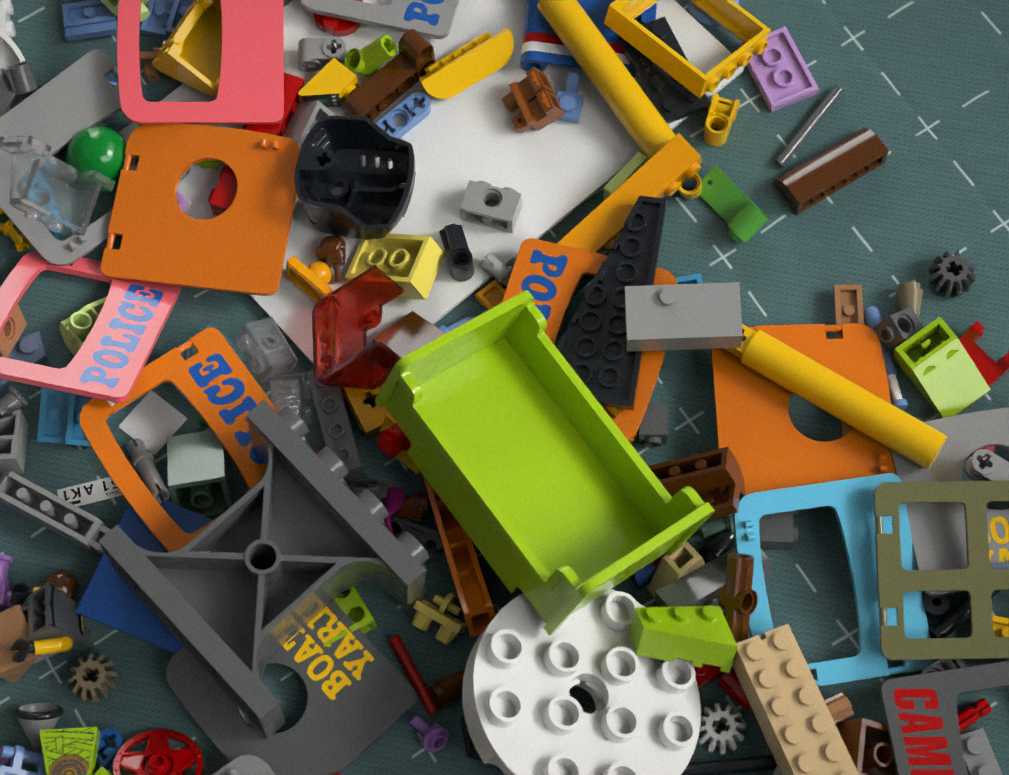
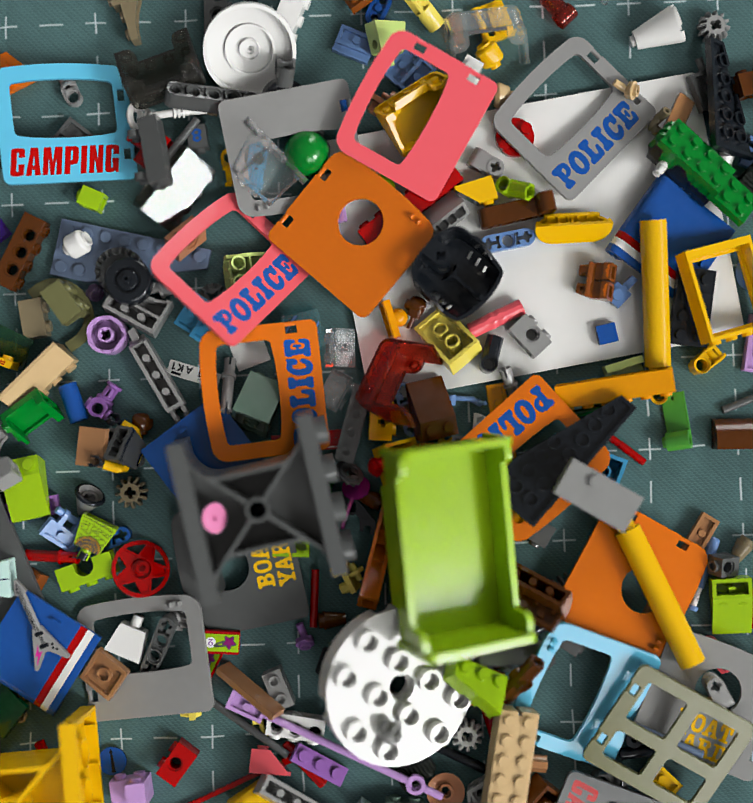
camera: 25 degrees right, 20 degrees up
none -> bright pink piece [202,503,227,533]
none -> light grey gear [378,719,404,746]
none -> coral axle [466,299,525,337]
none -> blue tile [595,322,619,345]
none -> red piece [609,435,647,465]

